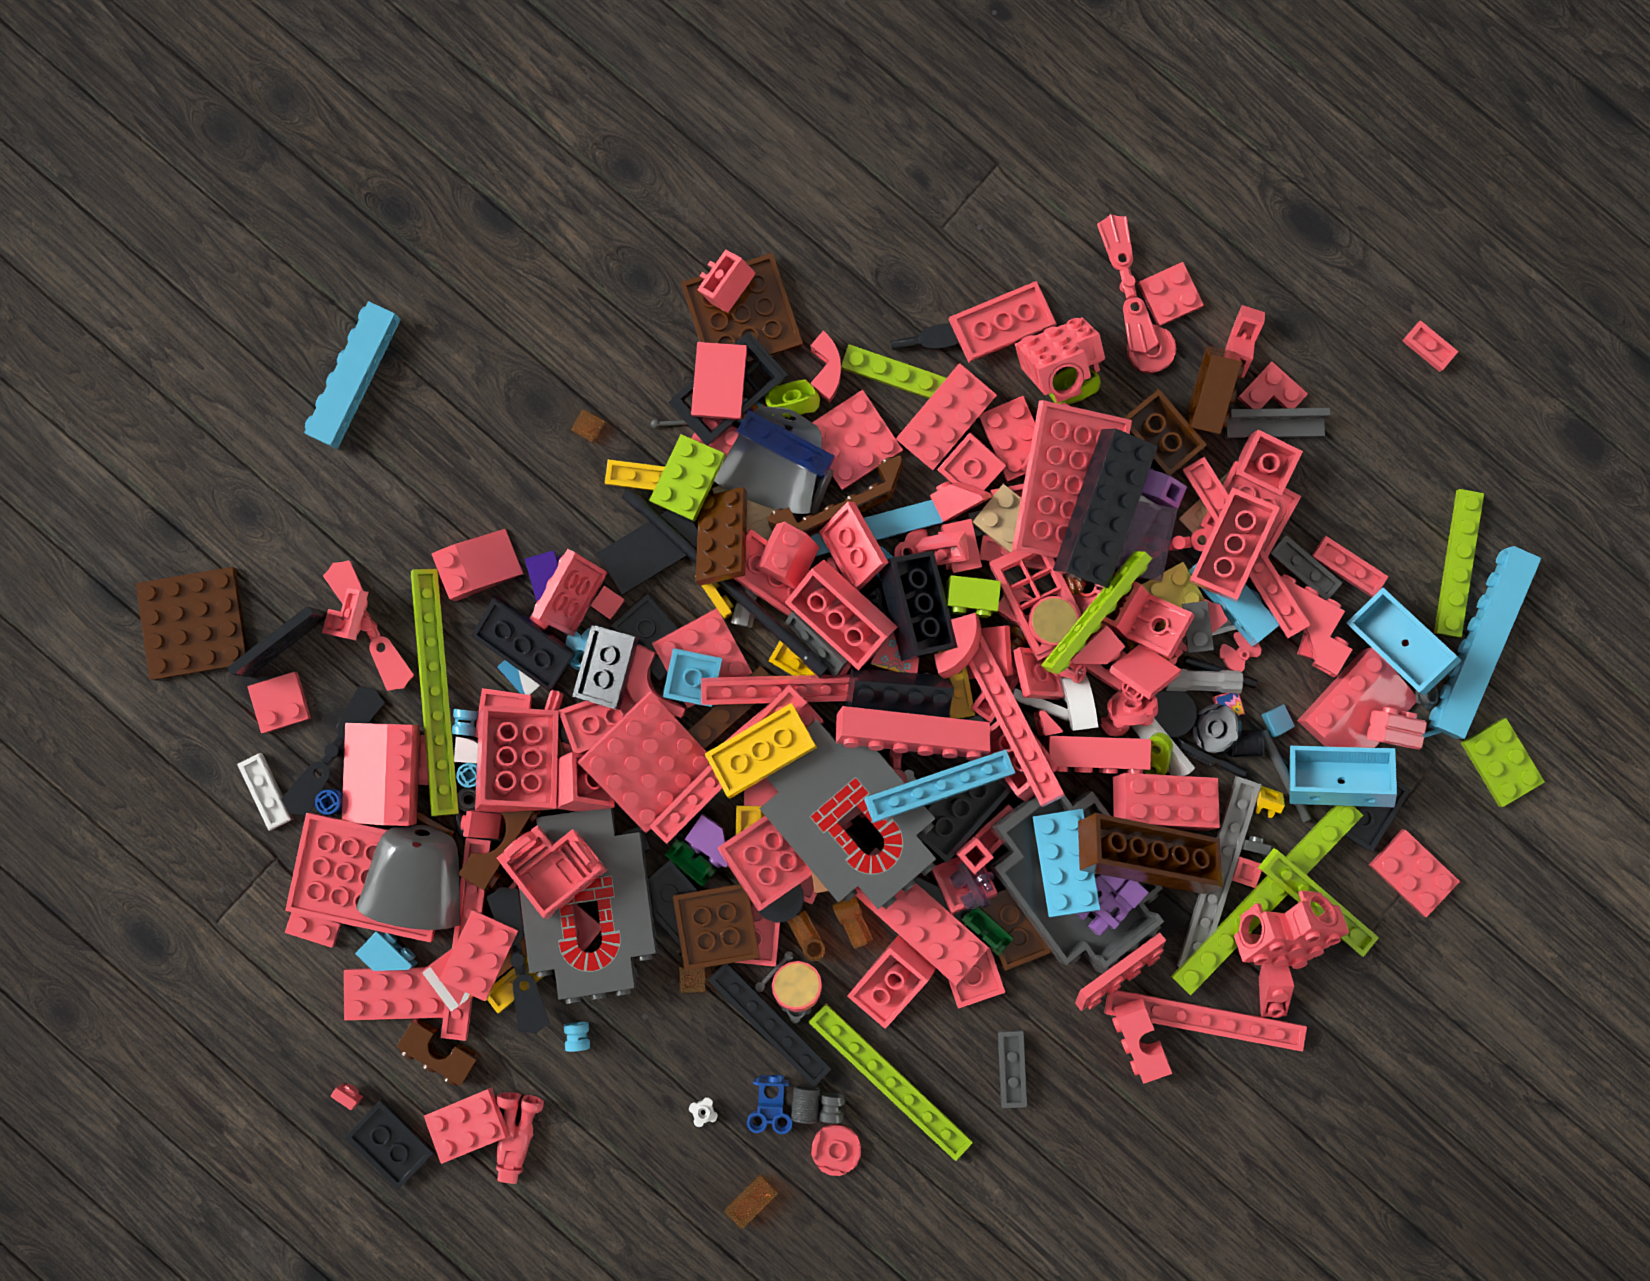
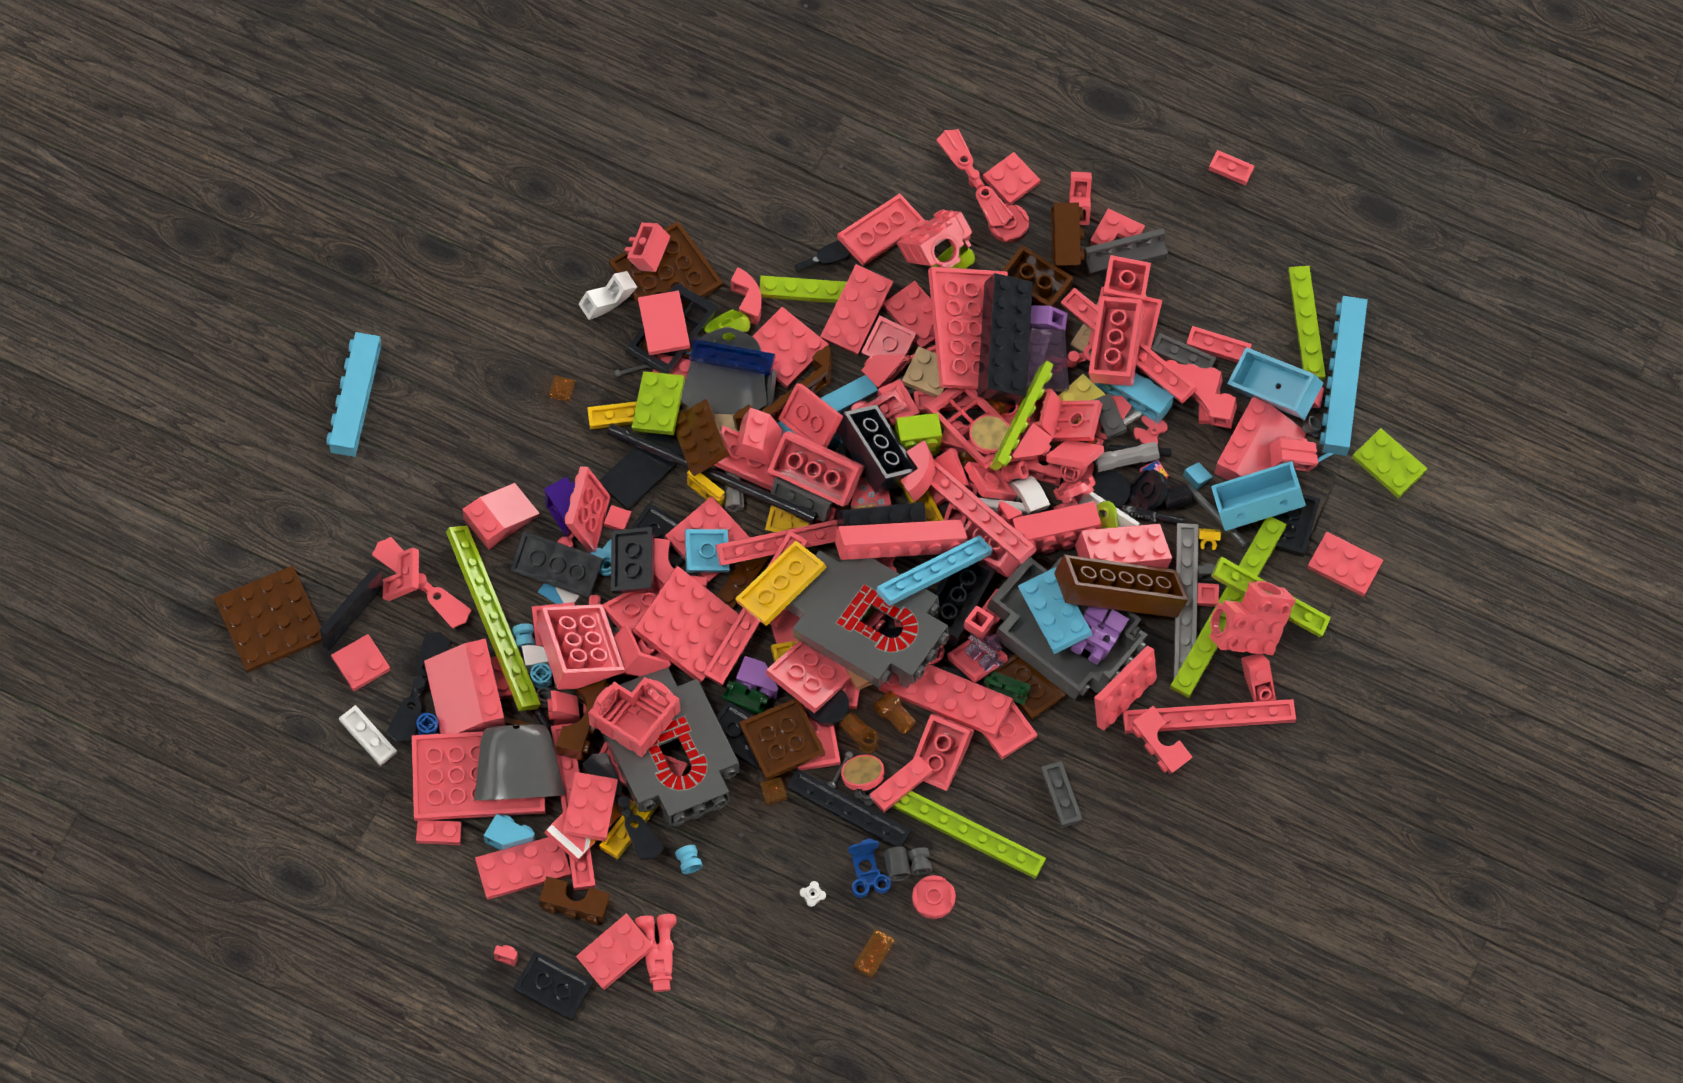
camera: 20 degrees left, 20 degrees down
none -> white brick [579,271,637,320]
none -> coral plate [870,755,933,813]

